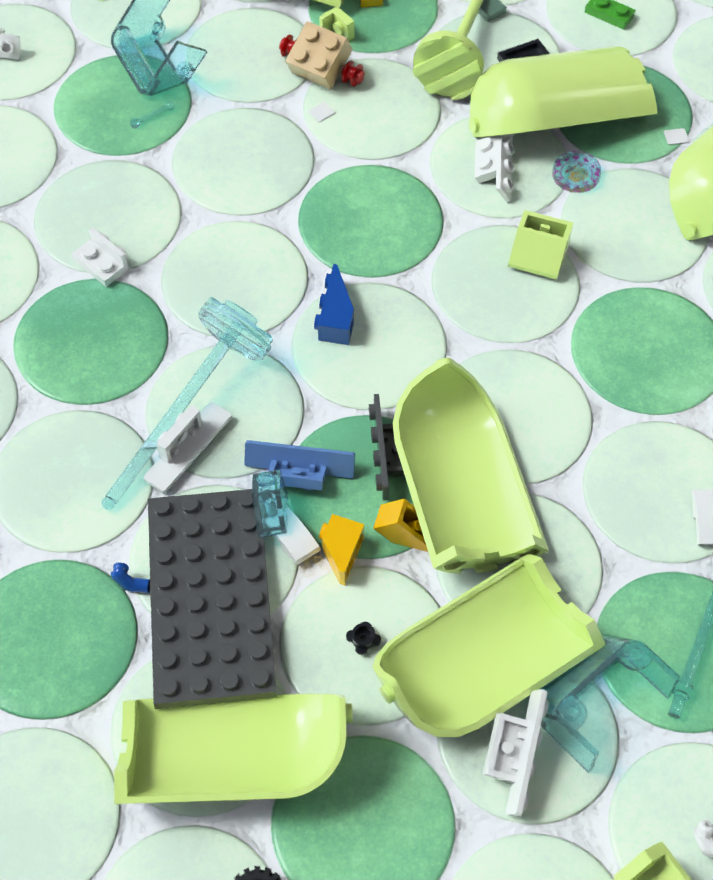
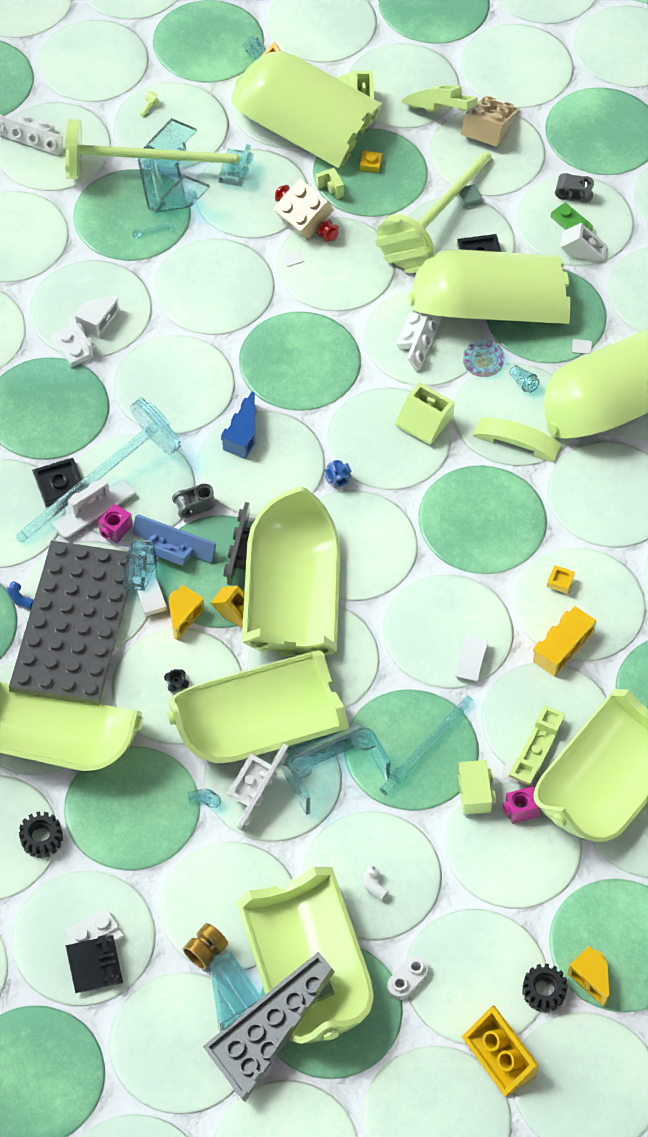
camera: 15 degrees right, 0 degrees up
none -> black tile [32,457,85,508]
none -> yellowish green piece [65,119,240,180]
none -> white slope [75,295,120,338]
none -> dark pink brick [98,503,133,543]
none -> dark grey piece [172,483,215,519]
none -> clear light blue arm [187,788,221,808]
none -> clear light blue bracket [218,144,254,187]
none -> blue gear [324,460,352,487]
none -> yellowish green slope [473,418,561,463]
none -> clear light blue cone [509,365,540,393]
none -> white slope [561,223,607,262]

